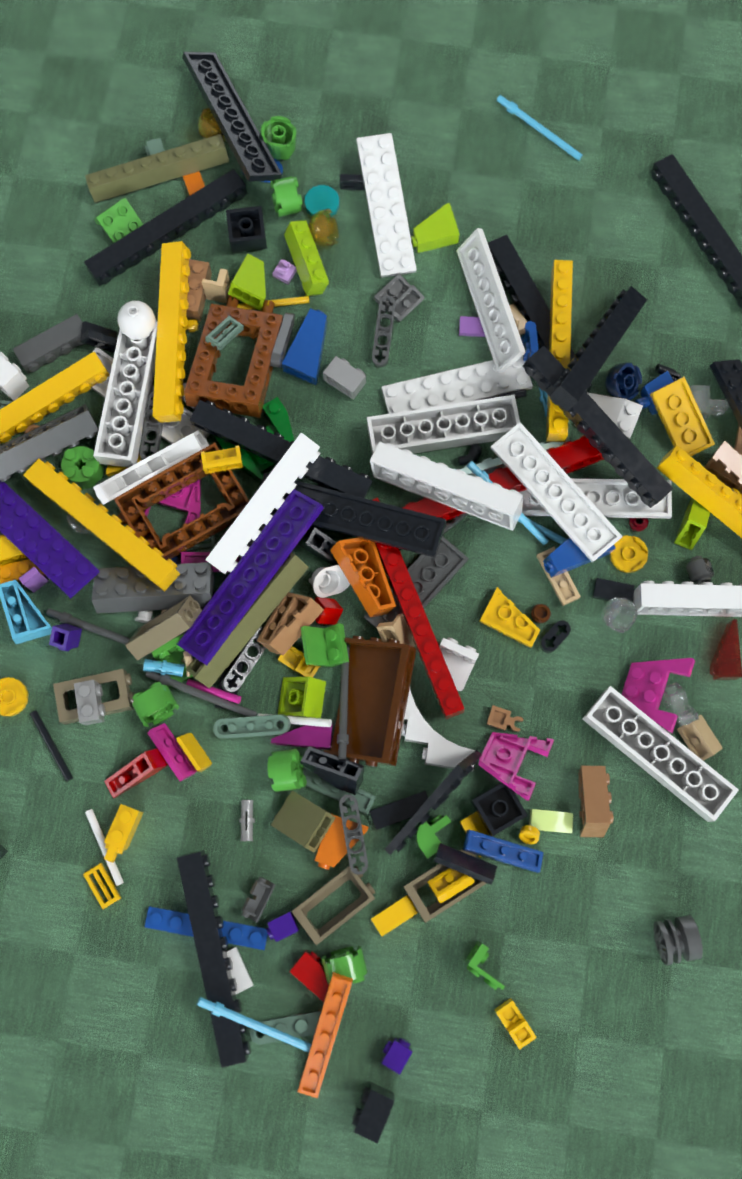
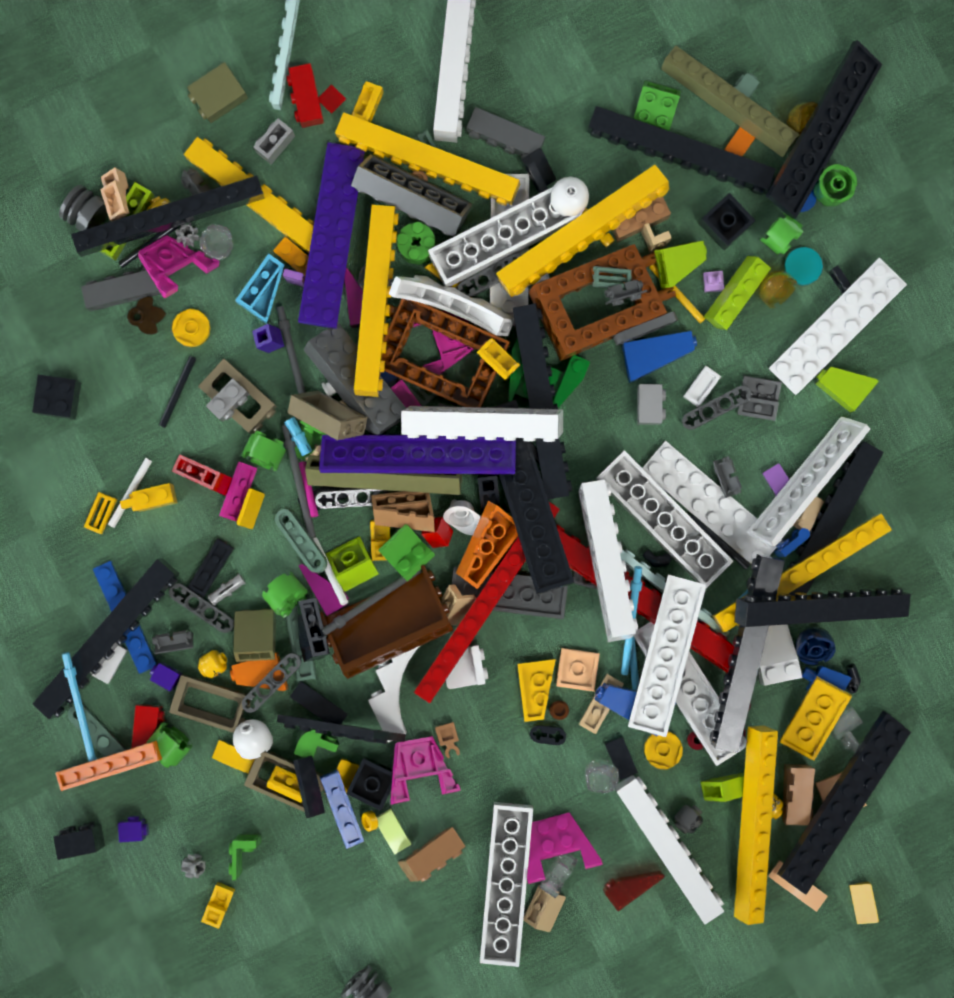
camera: 60 degrees right, 10 degrees up
none -> dark grey beam [169,584,234,633]
none -> light grey gear [181,854,206,879]
none -> black tile [188,538,235,597]
none -> yellow head [198,650,228,678]
none -> white cylinder [233,719,273,759]
none -> magenta slope [345,268,363,328]
none -> light nougat tile [556,648,600,692]
none -> dark grey hinge [604,279,647,306]
none -> white tile [683,366,721,407]
none -> dark grey hinge [713,456,742,498]

